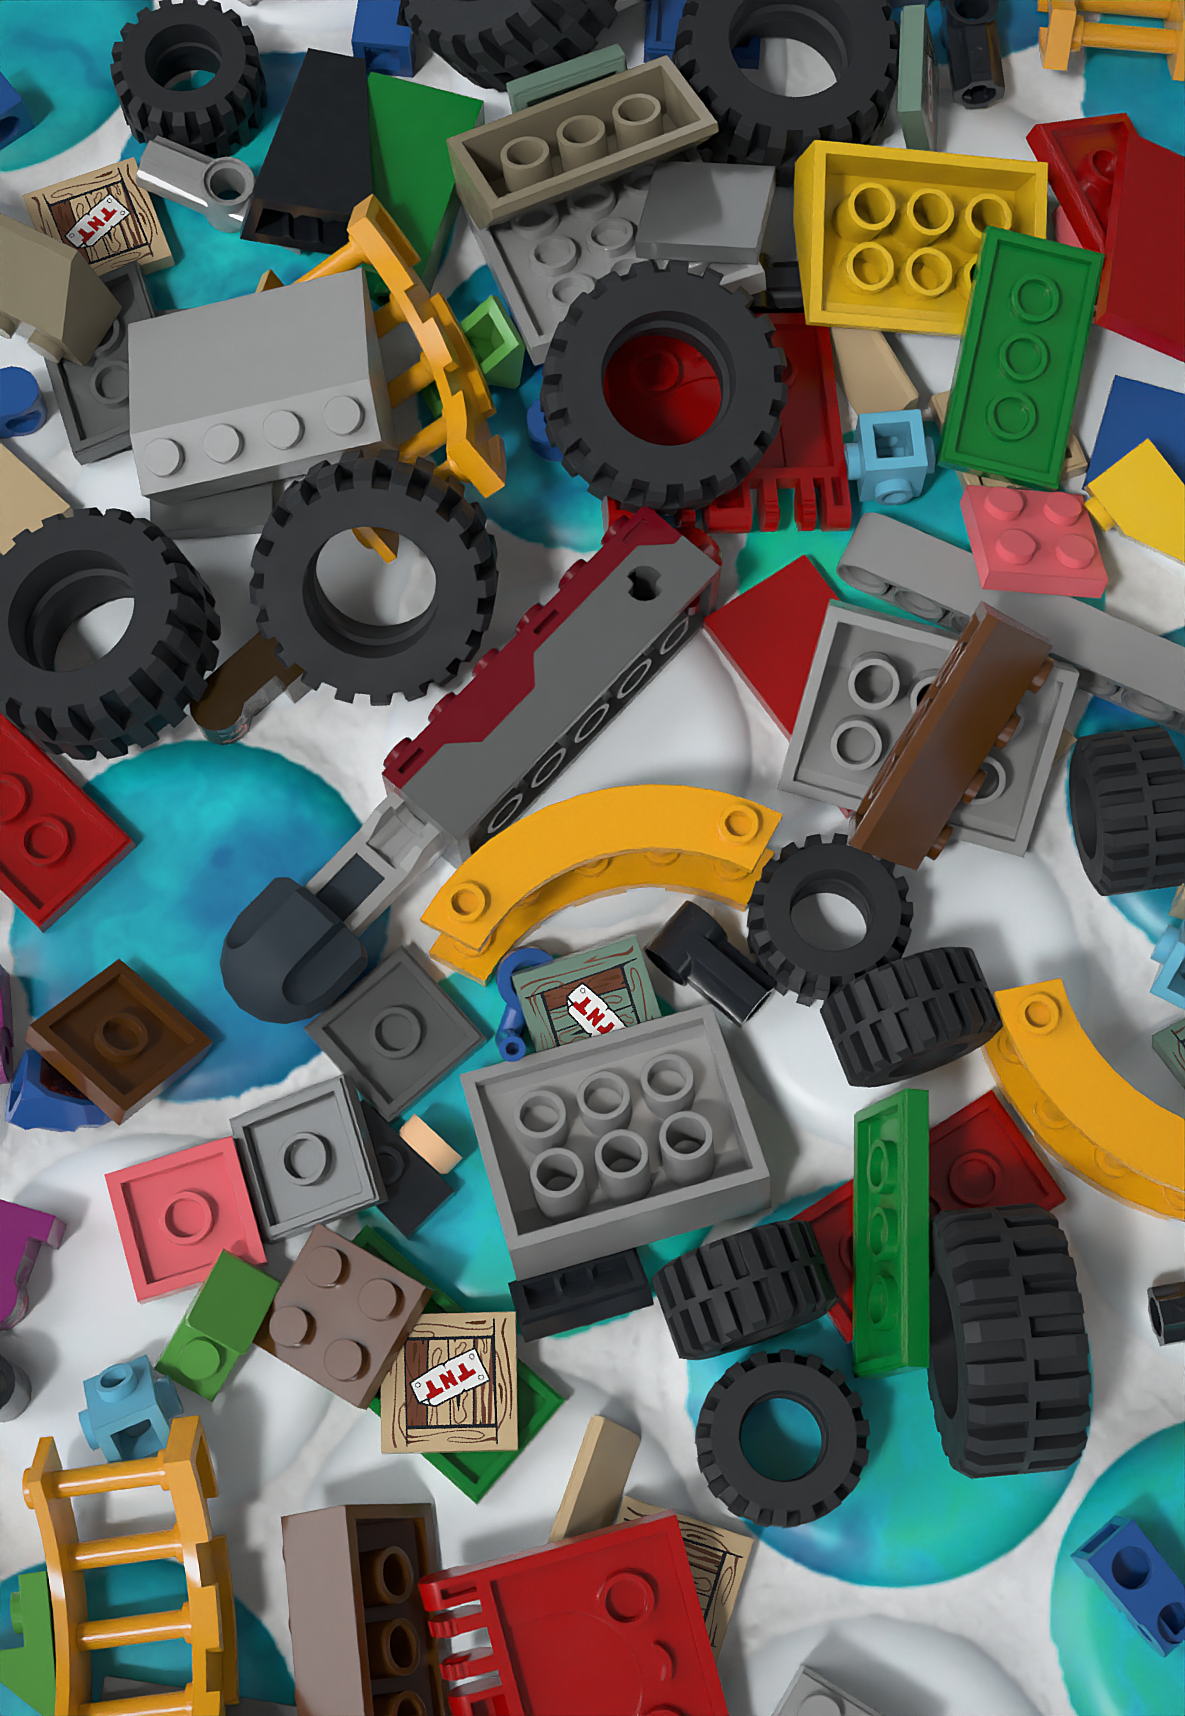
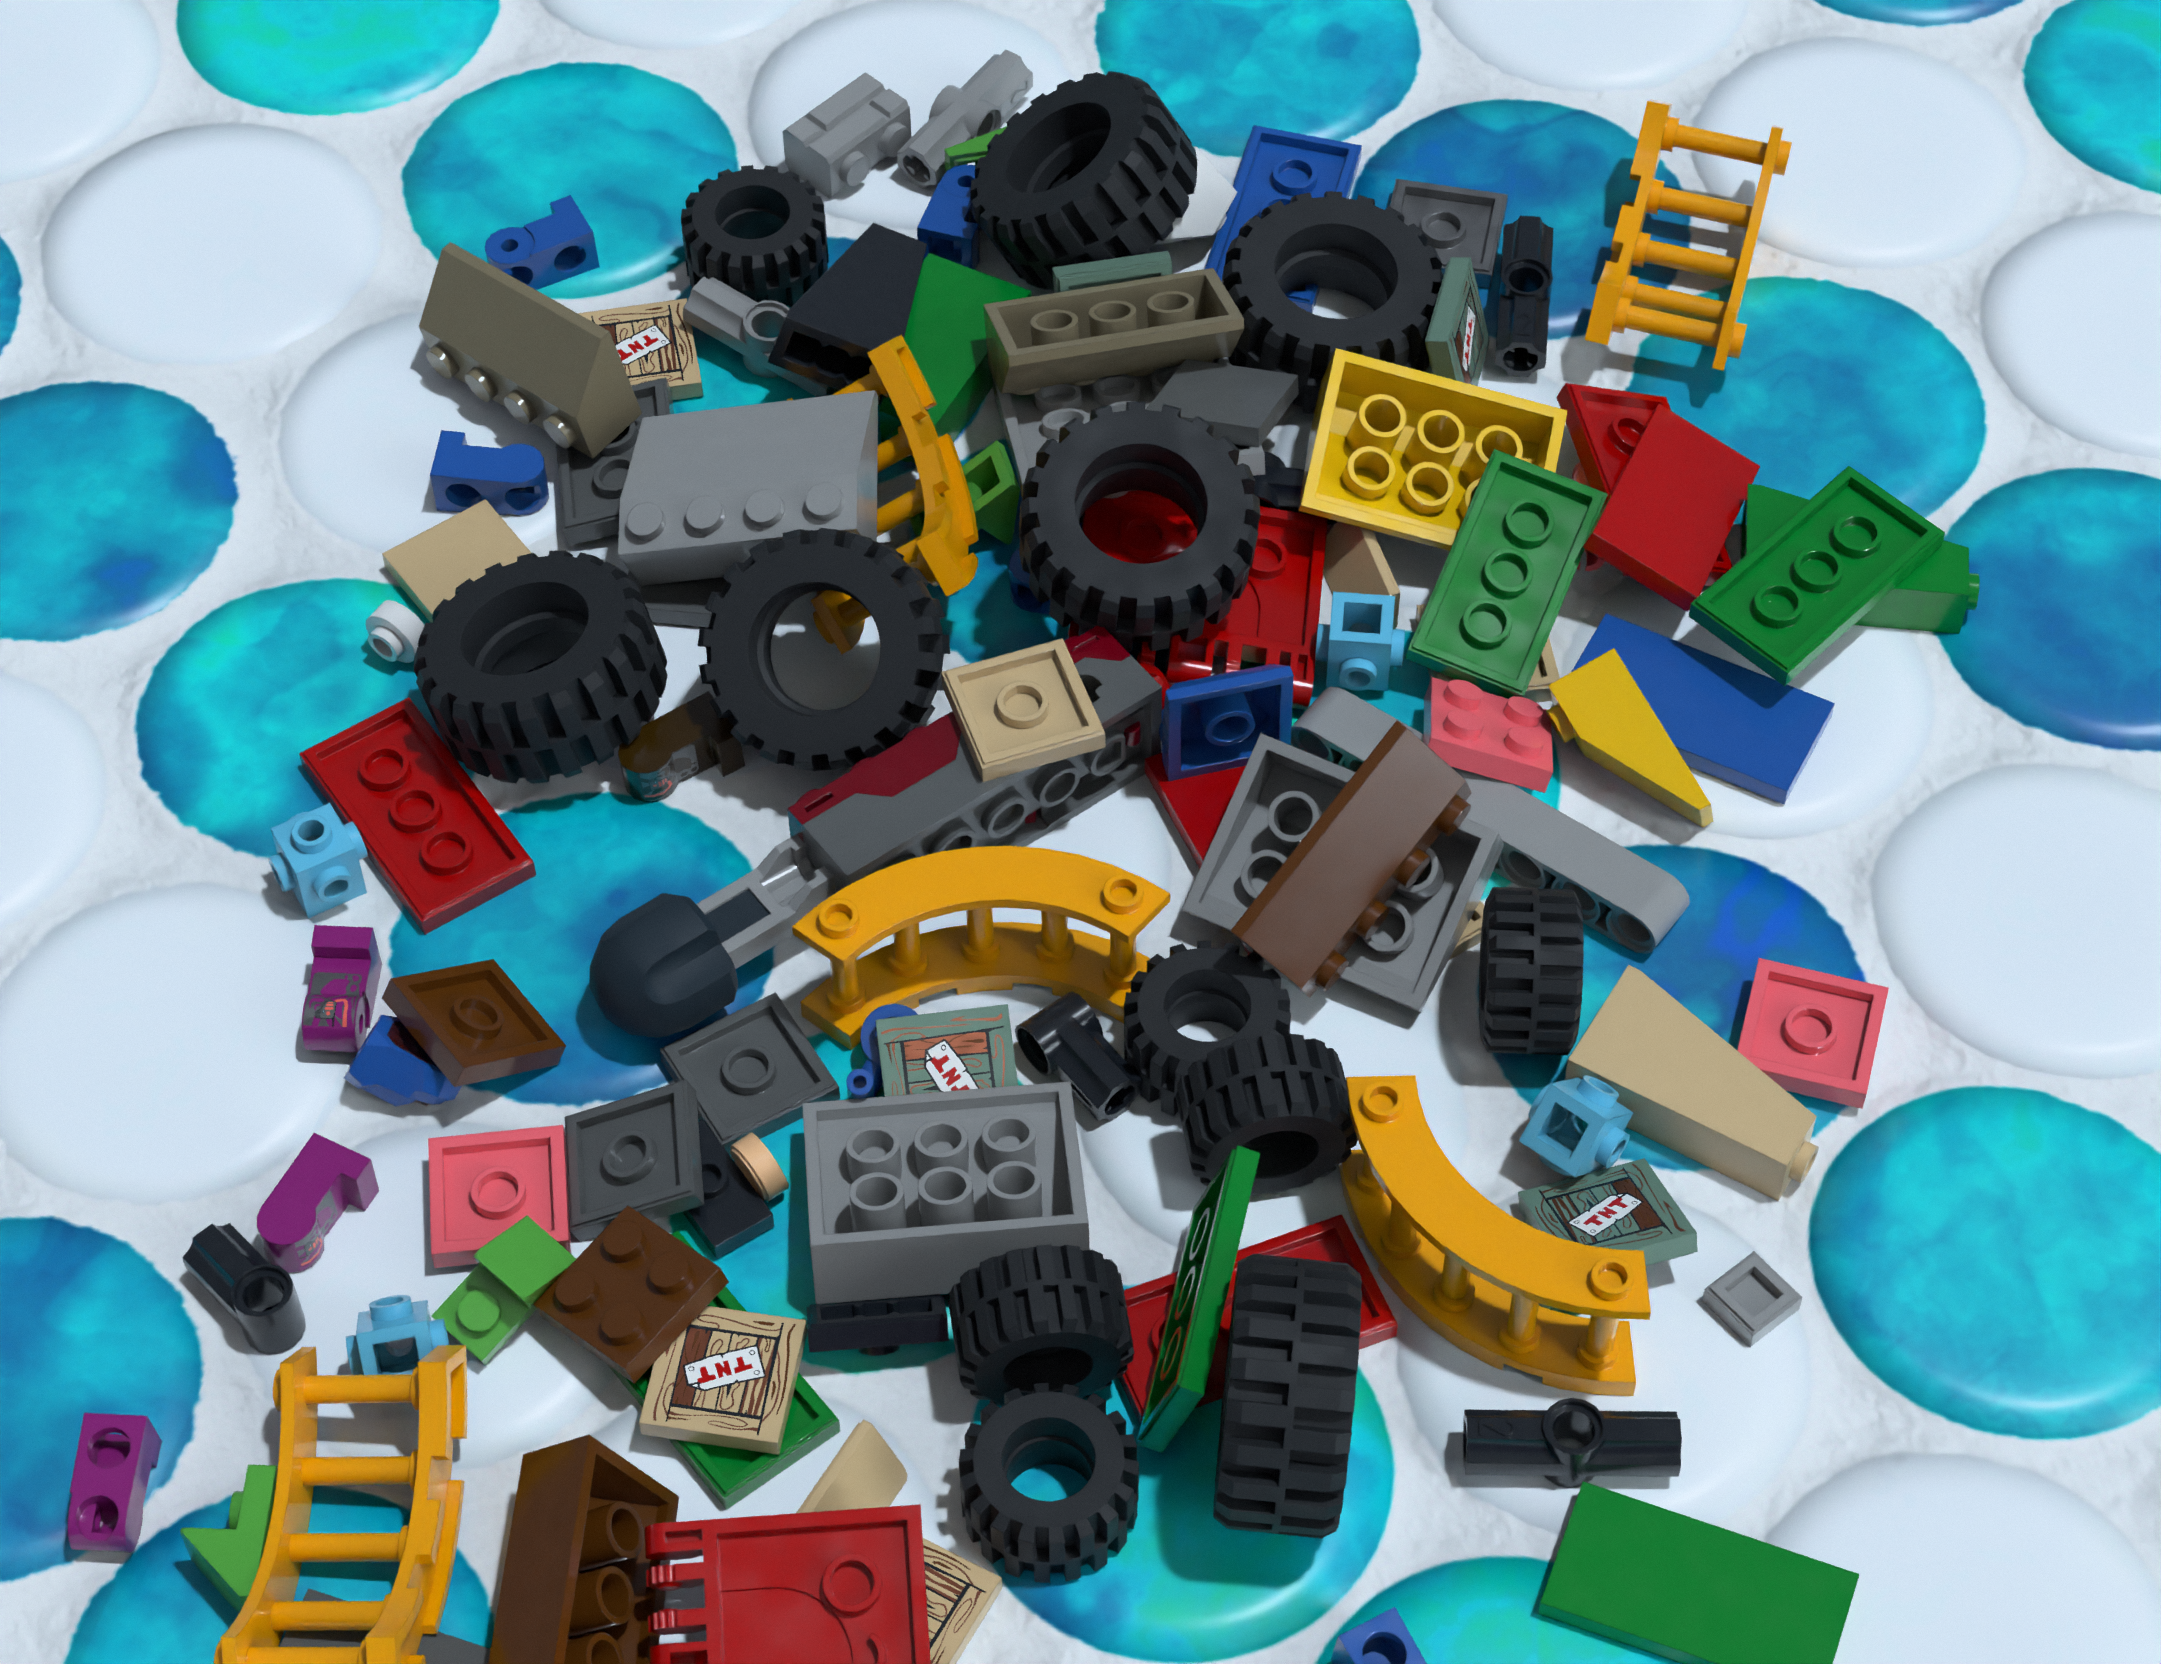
camera: 10 degrees right, 20 degrees down
none -> tan tile [941,638,1106,782]
none -> blue slope [1159,664,1294,781]

